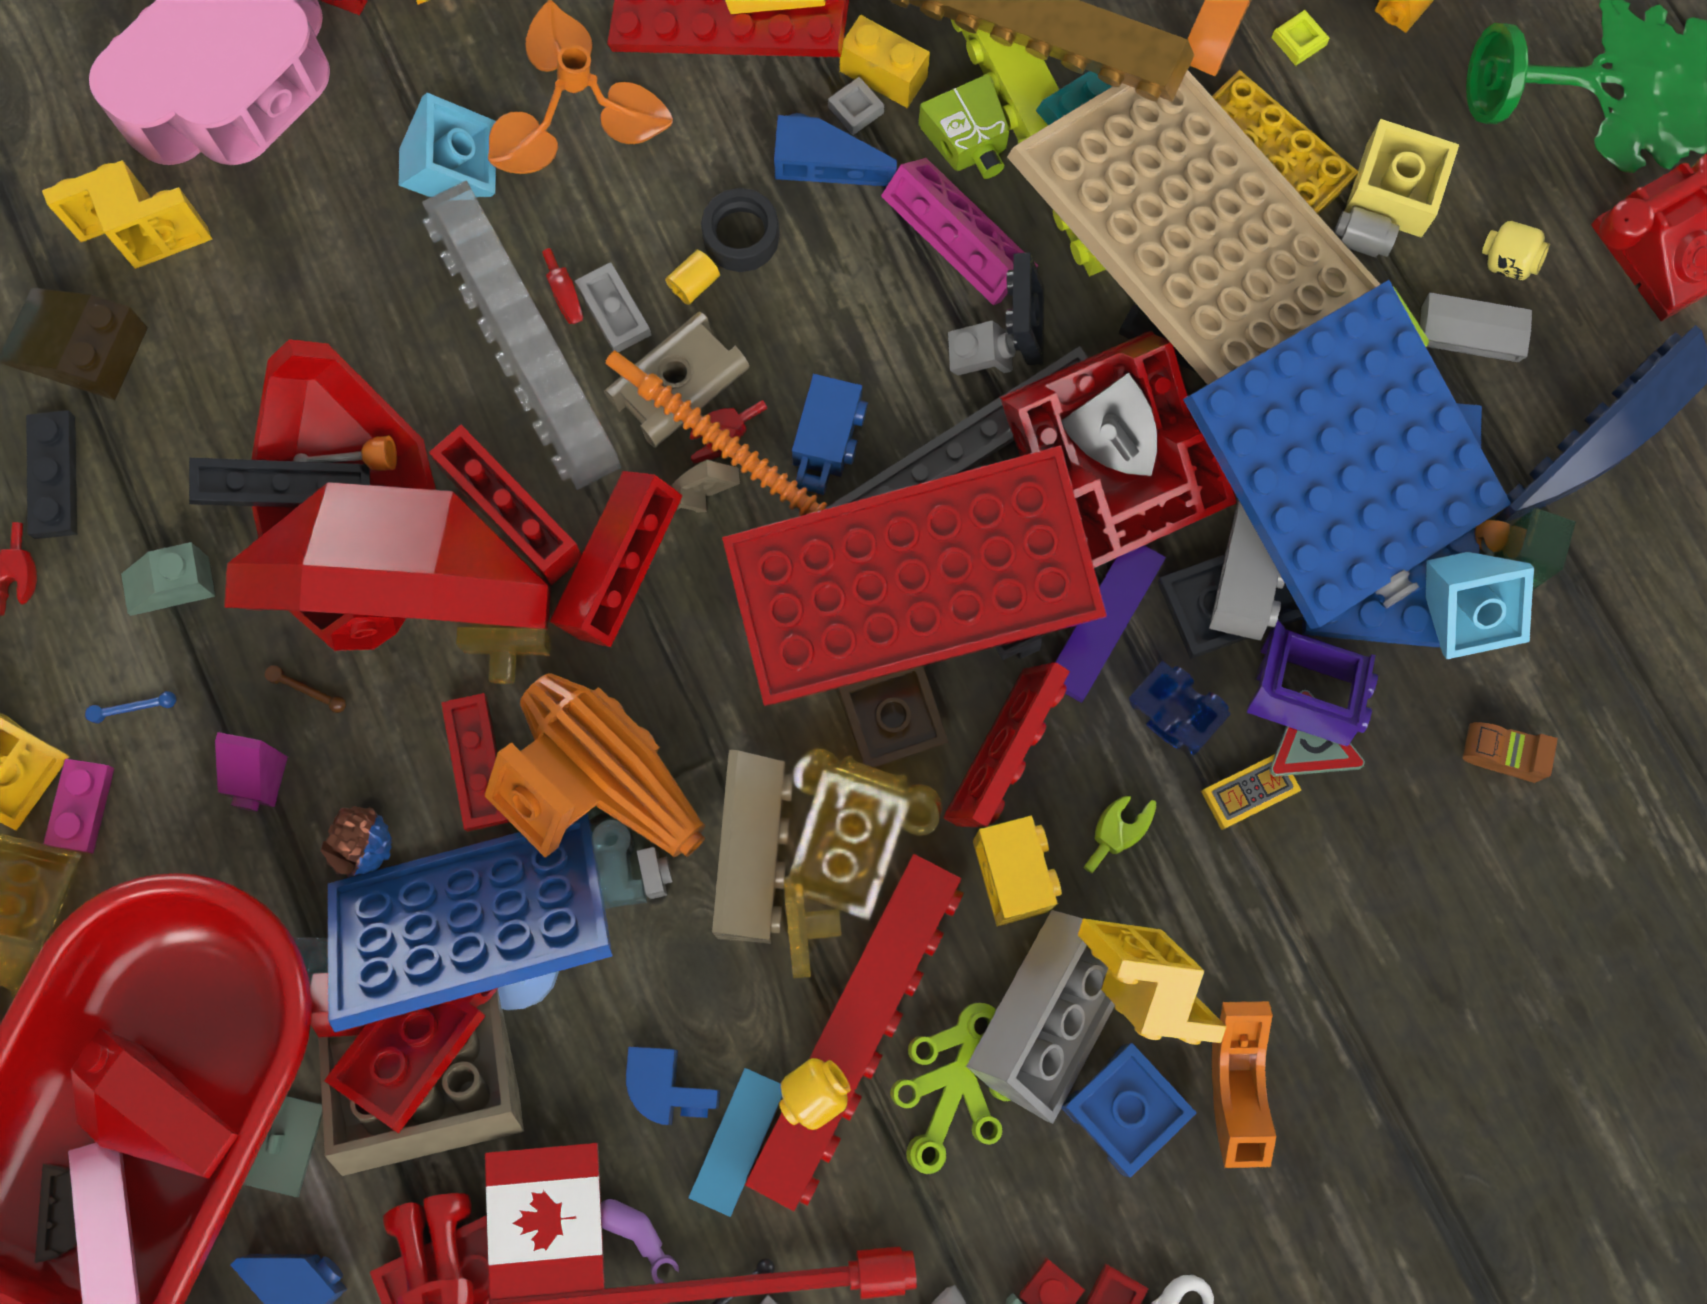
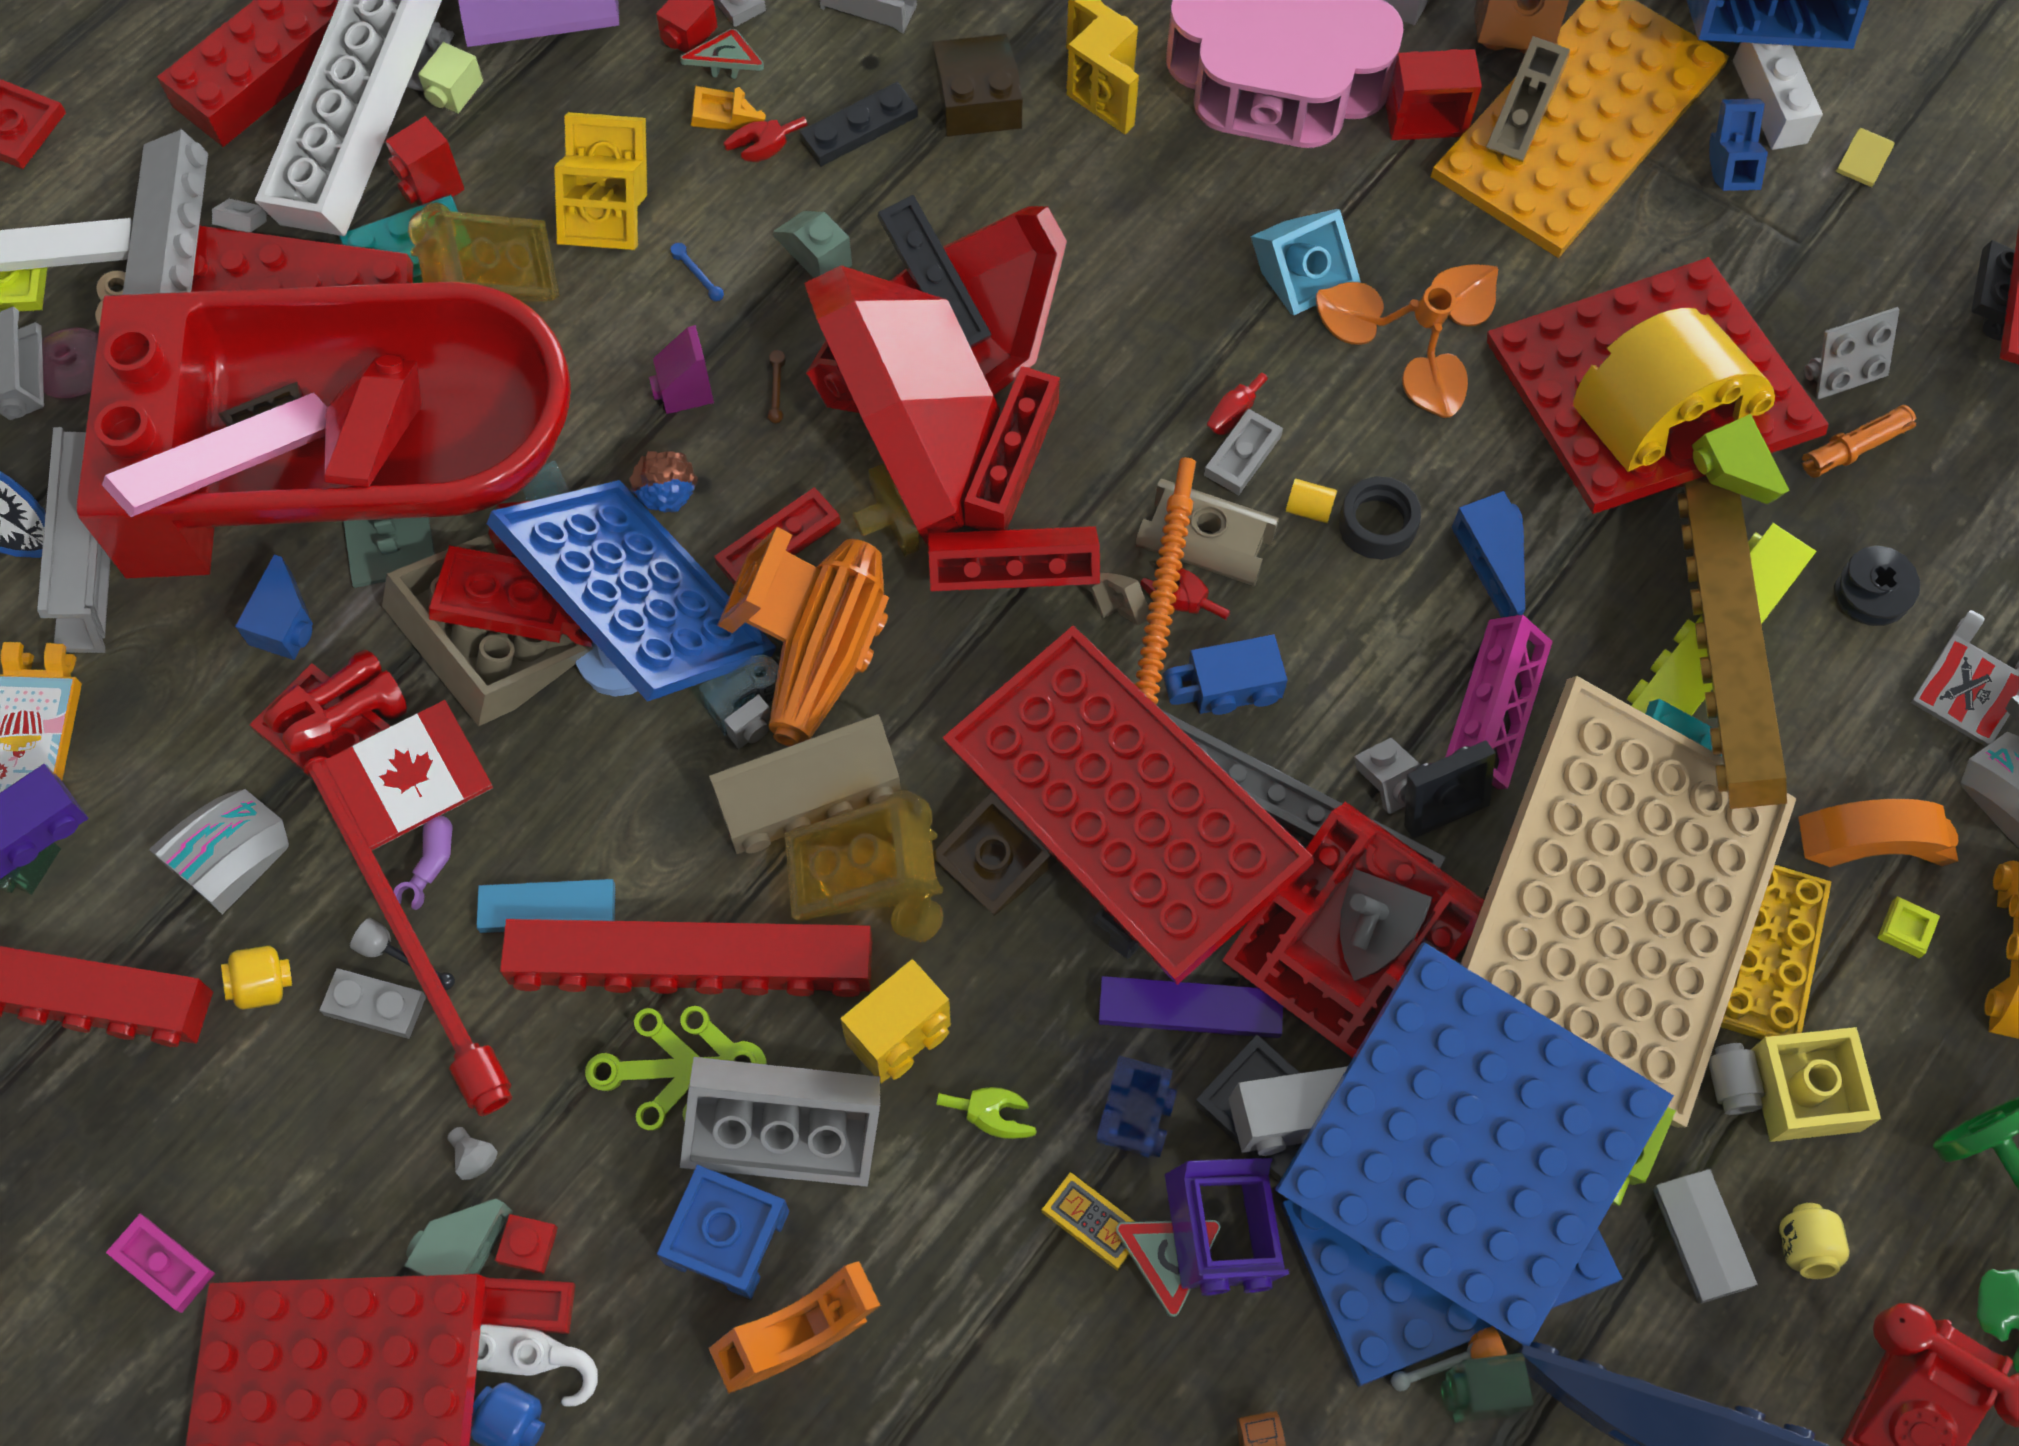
camera: 65 degrees right, 10 degrees down
dark pink plate [43,759,115,854] -> none
orange hinge [293,436,397,471] -> none
clear brick [422,180,621,490] -> none
blue brick [626,1047,720,1125] -> none
yellow head [779,1058,851,1130] -> none
clear yellow tile [784,875,841,978] -> none
light grey plate [828,77,884,135] -> none
yellow brick [840,15,930,108] -> none
lime torso [919,73,1009,179] -> none
red plate [943,662,1070,827] -> none
yellow bracket [1078,918,1227,1045] -> none
light grey bush [1375,570,1419,608] -> none
medium azure slope [1426,552,1534,659] -> none

